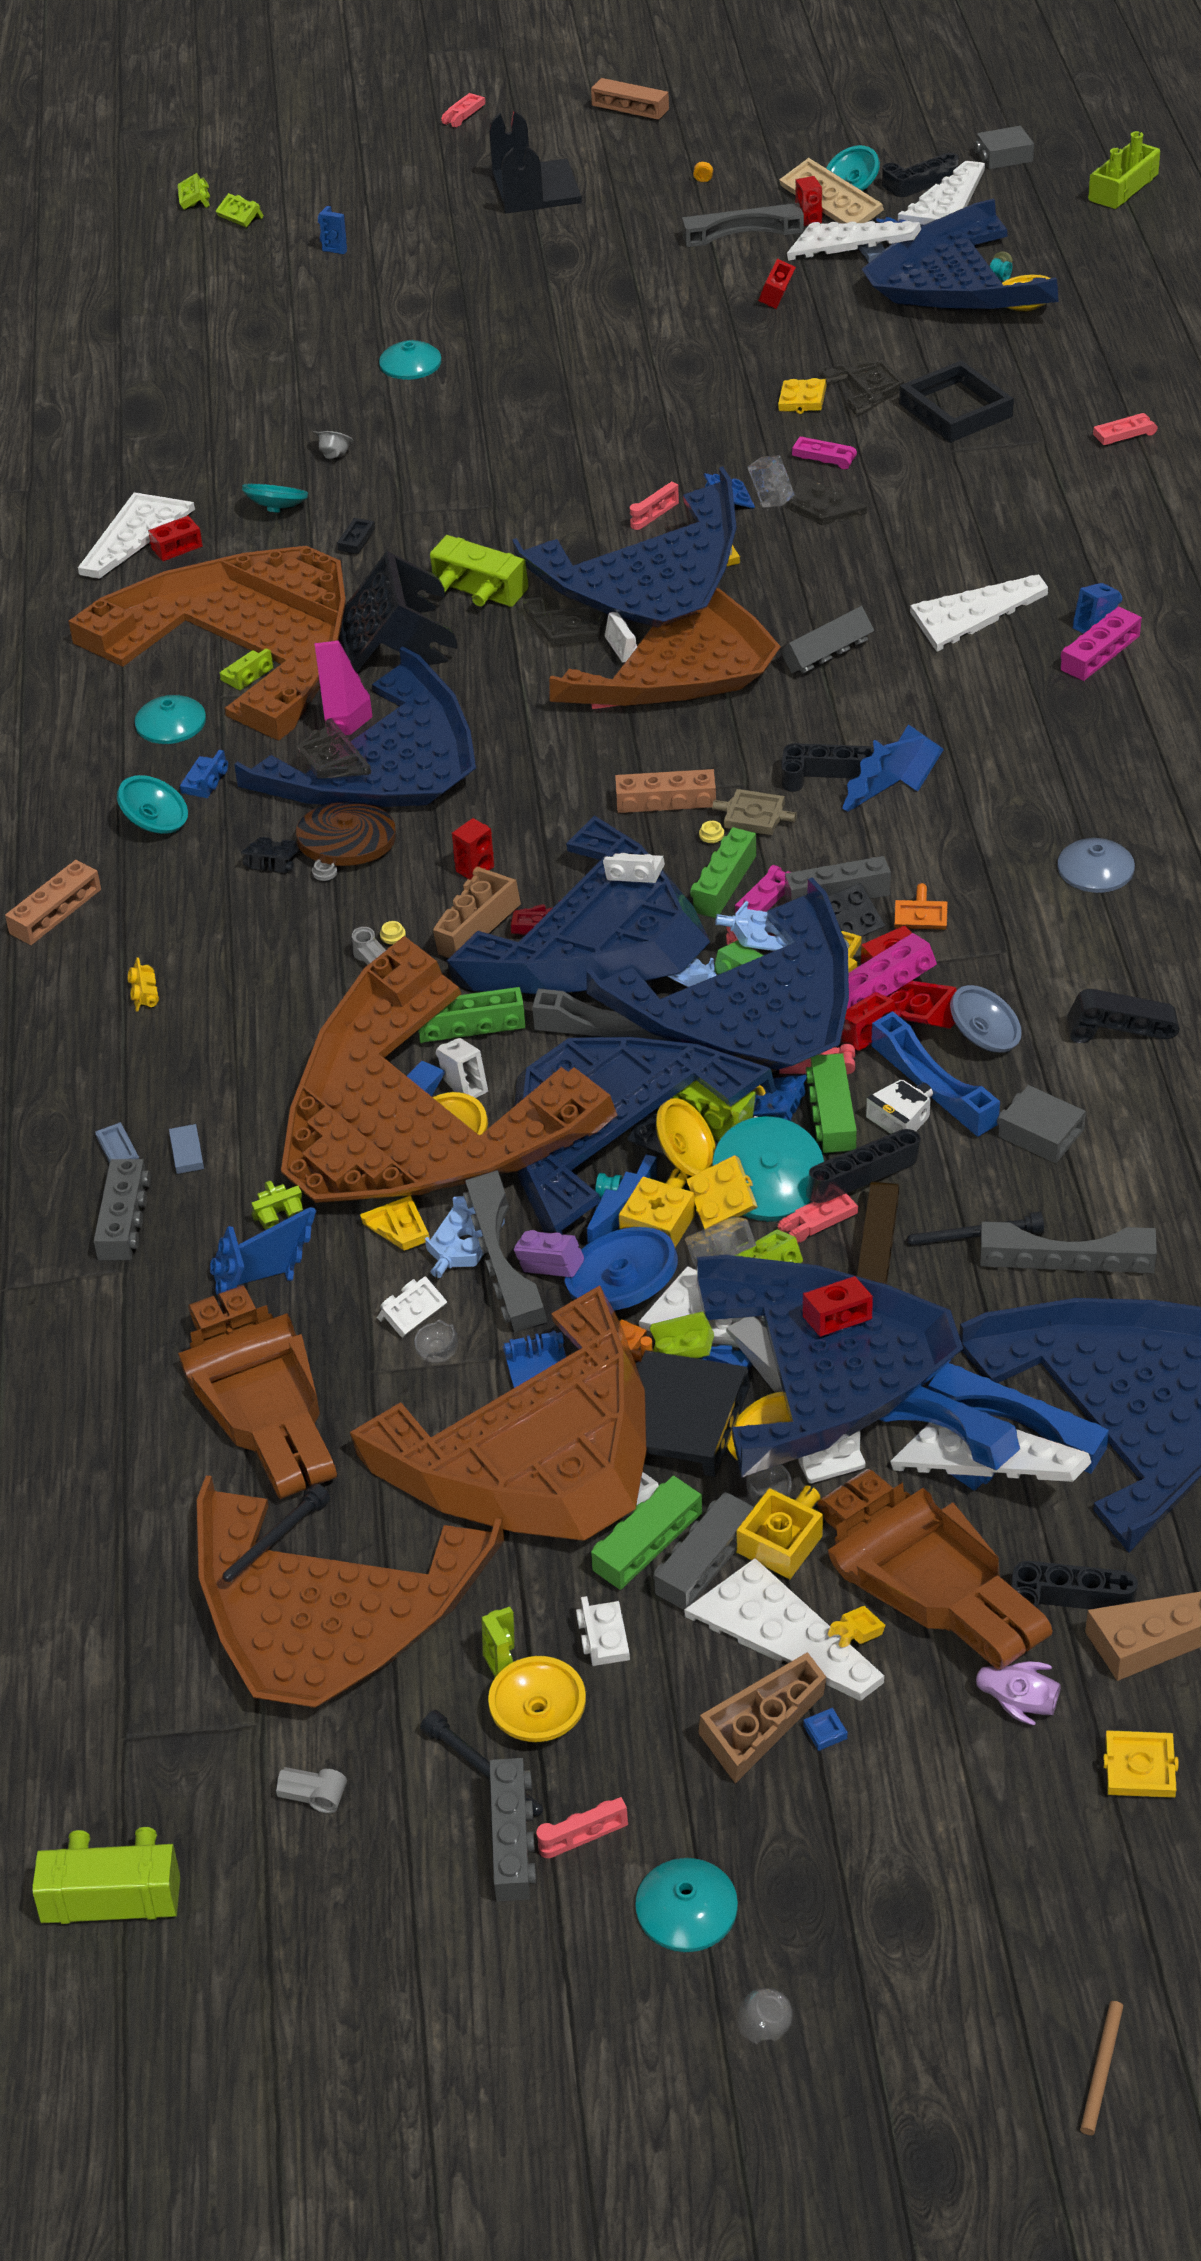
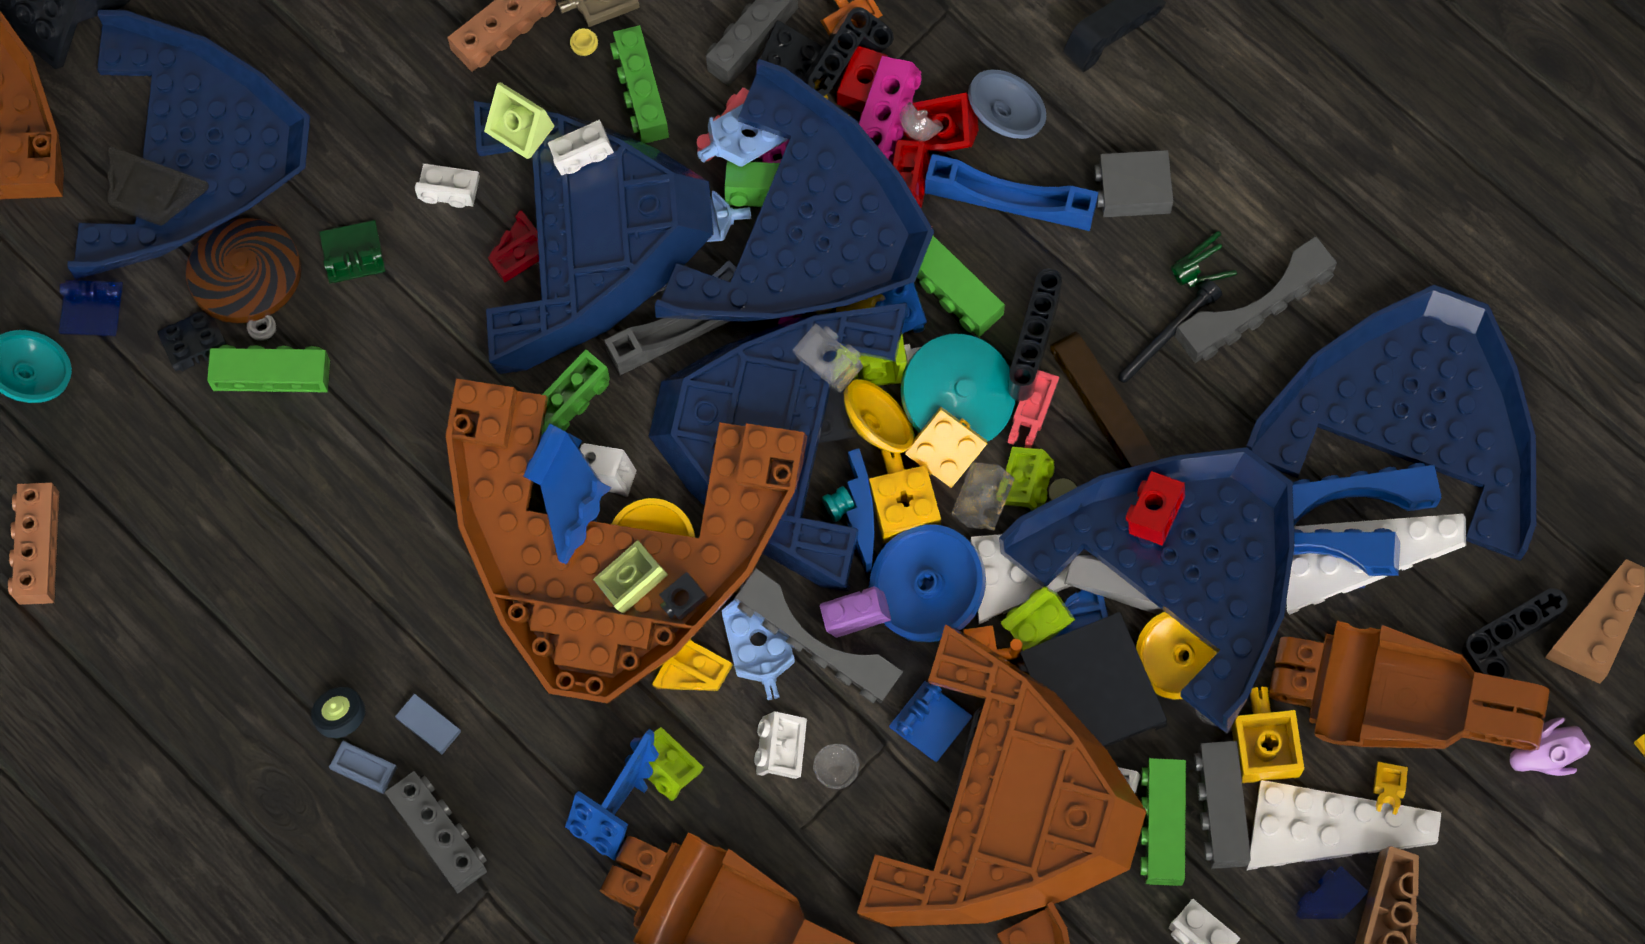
camera: 40 degrees left, 25 degrees up
yellow hinge [128,958,159,1011] -> none
blue bracket [180,750,228,798] -> none
lime hips [251,1181,303,1230] -> none
dark pink wedge [314,641,372,738] -> none
light grey piece [352,927,386,965] -> none
light yellow plate [380,921,406,944] -> none
medium nougat wedge [433,866,521,958] -> none
red brick [452,818,494,880] -> none
dark pink plate [735,865,791,913] -> none
blue tile [803,1708,848,1751] -> none
white torso [866,1080,933,1134] -> none
none -> clear blue hinge [59,280,123,336]
none -> bright green brick [207,345,330,392]
none -> black wheel [311,687,365,738]
none -> dark green hinge [320,220,385,284]
none -> white bracket [415,164,480,208]
none -> yellowish green slope [484,82,554,159]
none -> blue piece [523,424,612,564]
none -> yellowish green slope [593,540,668,614]
none -> lime bracket [647,727,704,801]
none -> black brick [659,572,709,620]
none -> clear brick [793,324,863,393]
none -> black beam [802,7,894,96]
none -> clear hair [900,102,944,141]
none -> dark green plant [1171,231,1237,288]
none -> clear blue slope [1296,866,1368,919]

